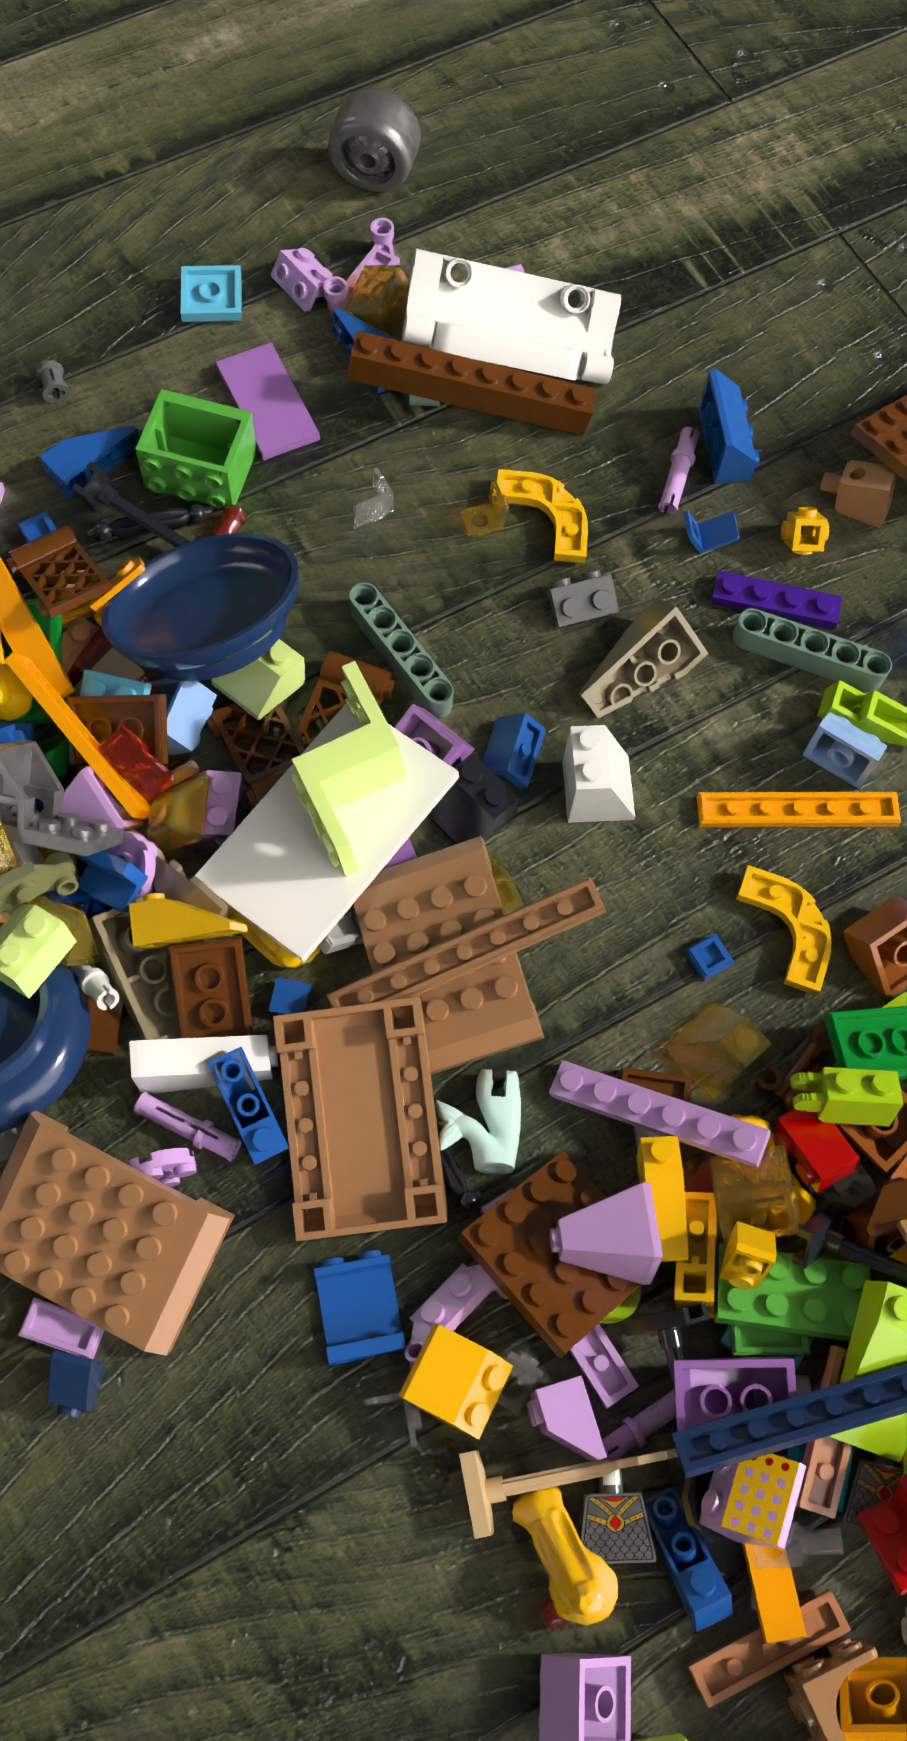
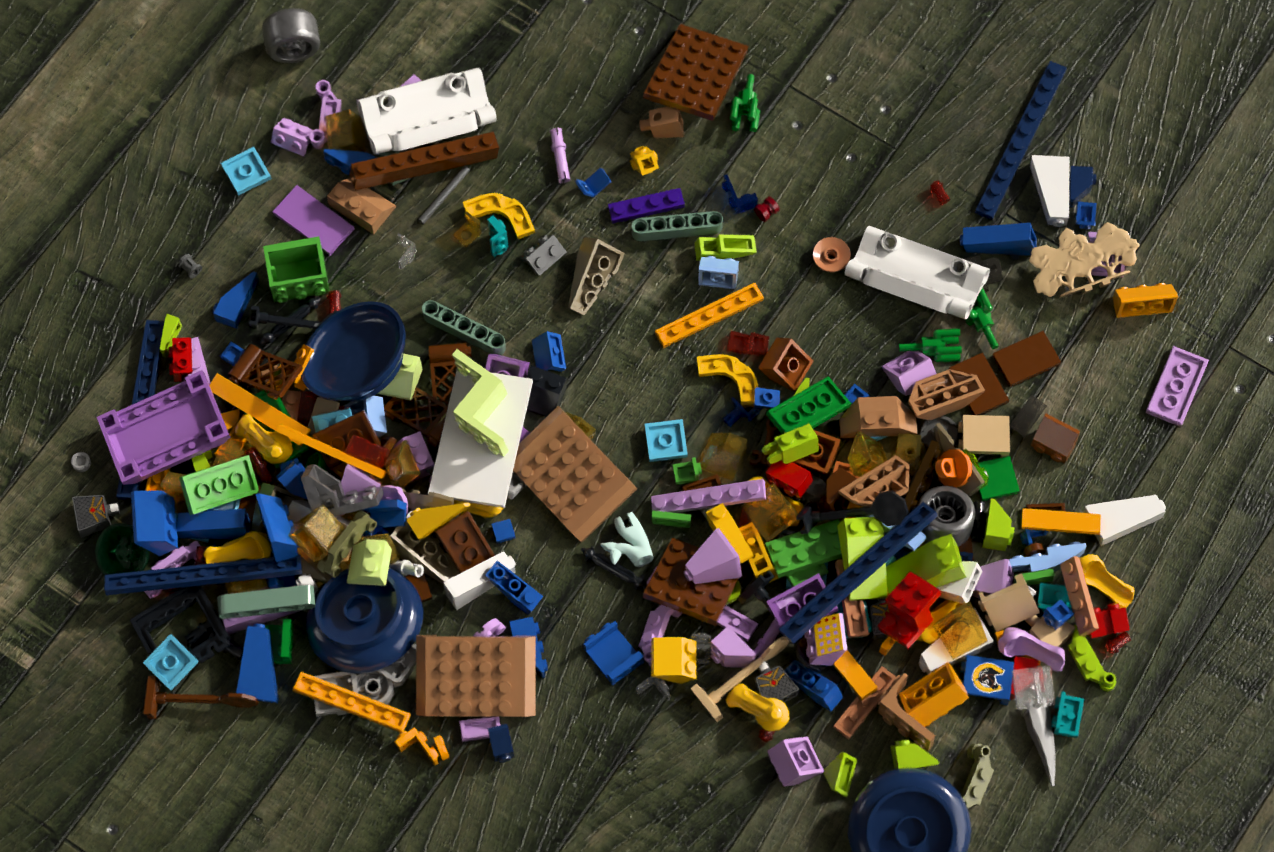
camera: 20 degrees left, 0 degrees up
lavender pin [134,1092,242,1162] -> none
medium nougat slope [273,997,447,1241] -> none
medium nougat tile [326,877,607,1008] -> none
white slope [562,725,635,823] -> none
blue tile [685,933,734,982] -> none
blue slope [698,369,759,484] -> none
yellow slope [719,1221,777,1290] -> none
clear bracket [753,1521,844,1568] -> none
none -> medium nougat slope [327,177,396,235]
none -> dark grey bar [418,166,470,225]
none -> teal bracket [487,215,508,257]
none -> blue slope [510,617,548,678]
none -> medium azure plate [645,419,688,462]
none -> bright green tile [652,511,691,528]
none -> bright green bracket [673,457,702,485]
none -> bracket [722,397,765,428]
none -> clear red slope [727,331,770,355]
none -> blue bracket [754,387,780,409]
none -> light orange tile [879,636,896,656]

